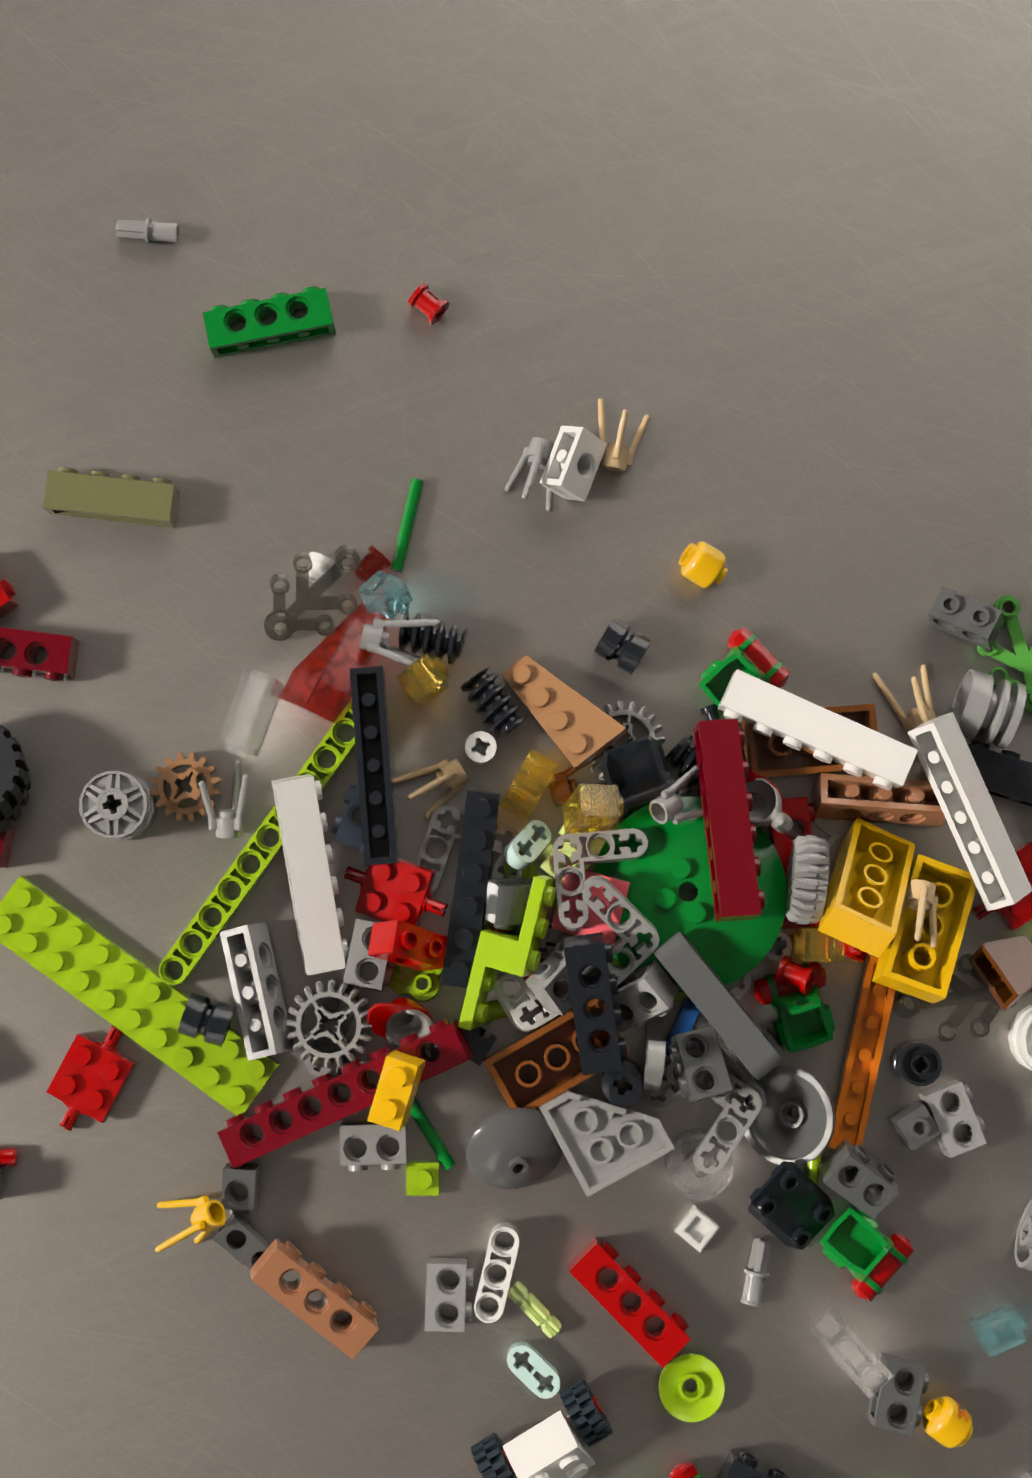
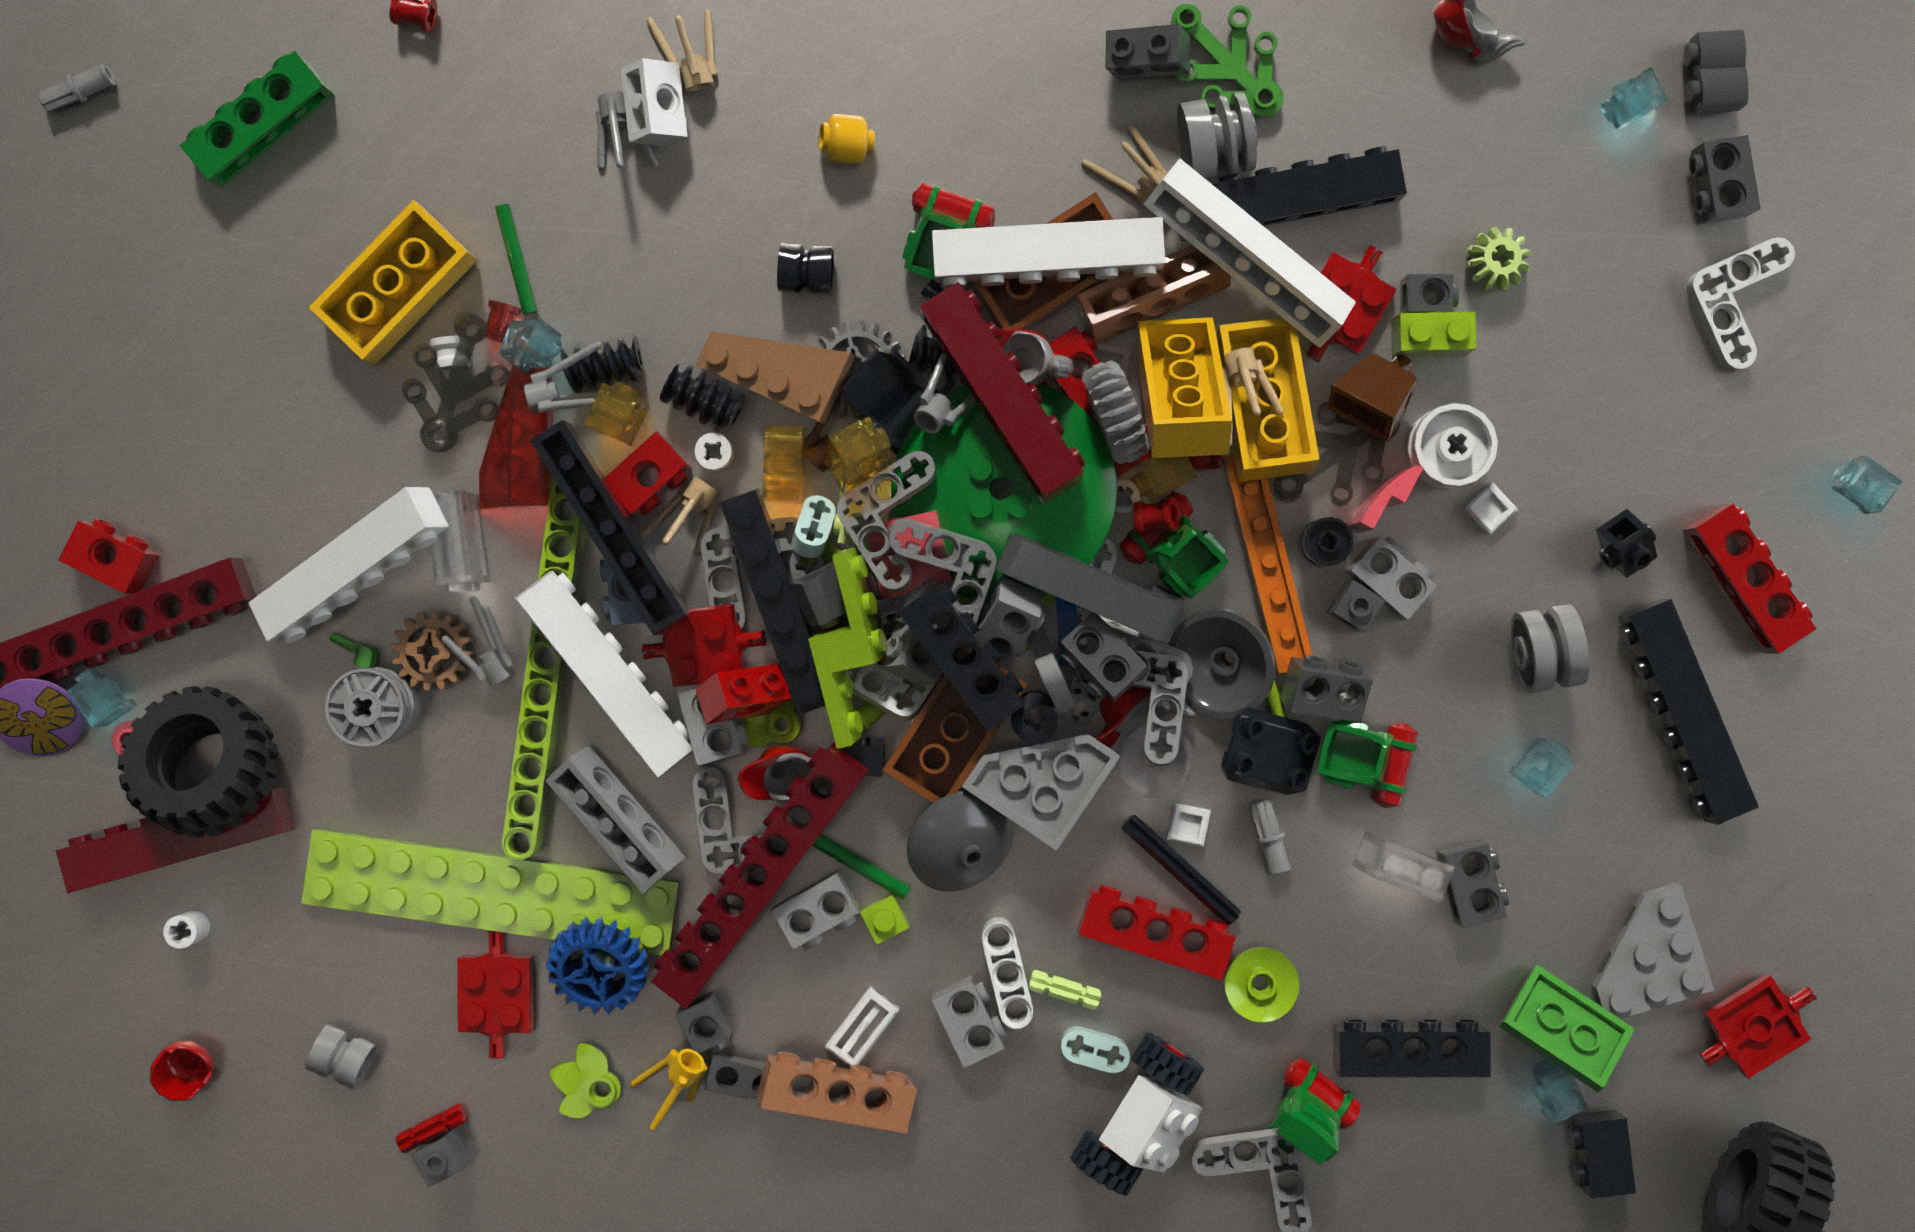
camera: 20 degrees left, 5 degrees up
olive brick [43,467,180,528] -> none
black wheel [178,992,236,1047] -> none
light grey gear [285,979,372,1069] -> none
yellow brick [367,1050,426,1131] -> none
yellow head [923,1396,973,1448] -> none
none -> white brick [248,487,449,644]
none -> yellow brick [308,199,478,365]
none -> bright green hand [329,633,378,668]
none -> blue gear [546,916,649,1015]
none -> lime plate [549,1043,621,1118]
none -> red brick [605,431,691,516]
none -> white tile [825,986,900,1066]
none -> hair [1096,687,1196,748]
none -> black axle [1122,815,1241,925]
none -> coral slope [1347,465,1423,533]

